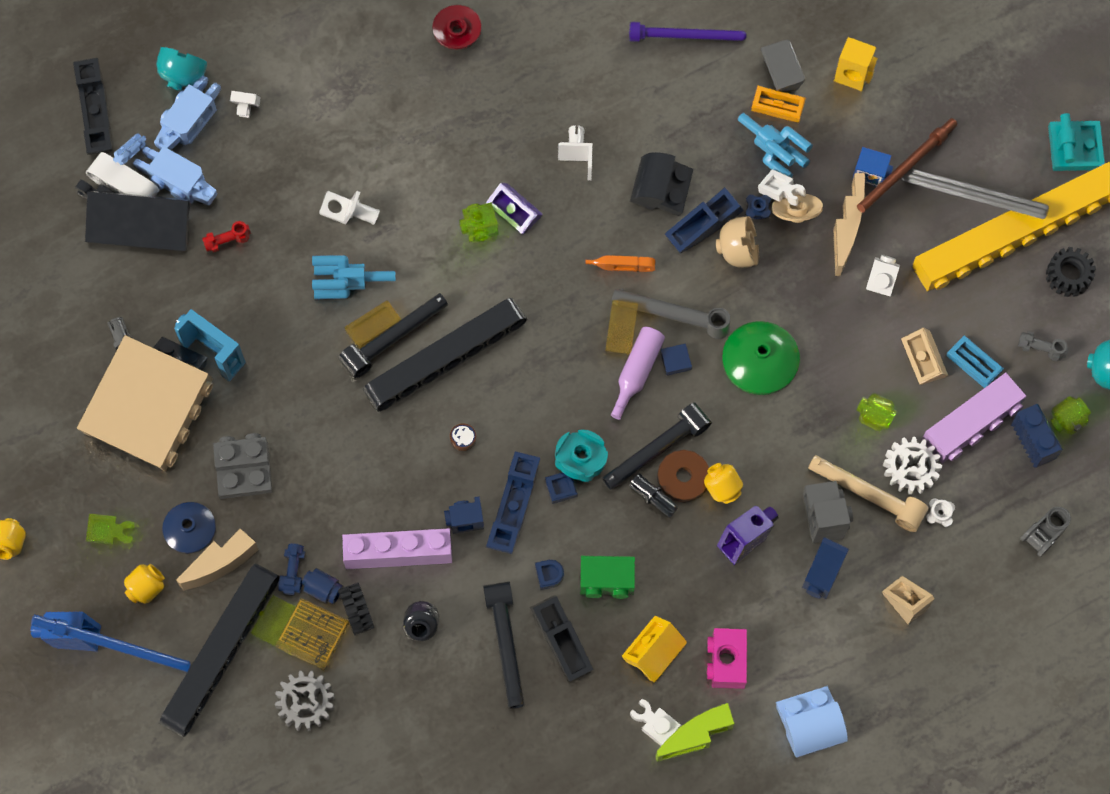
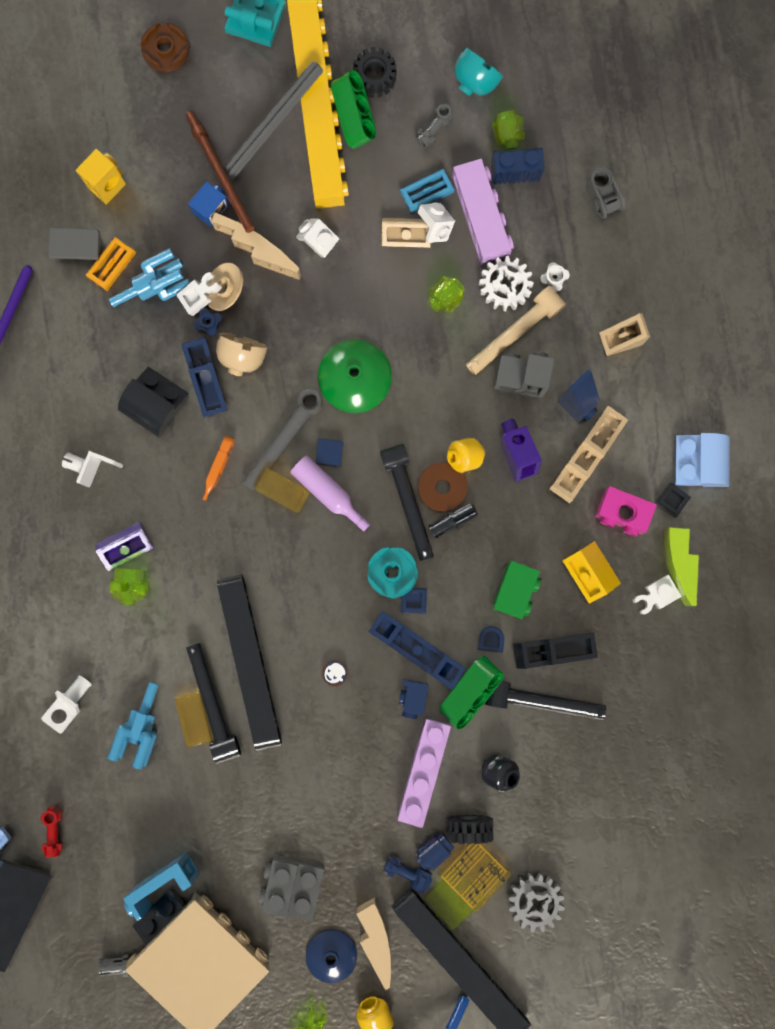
camera: 70 degrees left, 15 degrees up
none -> reddish brown tile [141,23,190,72]
none -> green beam [331,70,377,149]
none -> white bracket [418,203,455,243]
none -> green beam [439,656,504,730]
none -> tan slope [550,406,628,503]
none -> black tile [655,483,691,518]

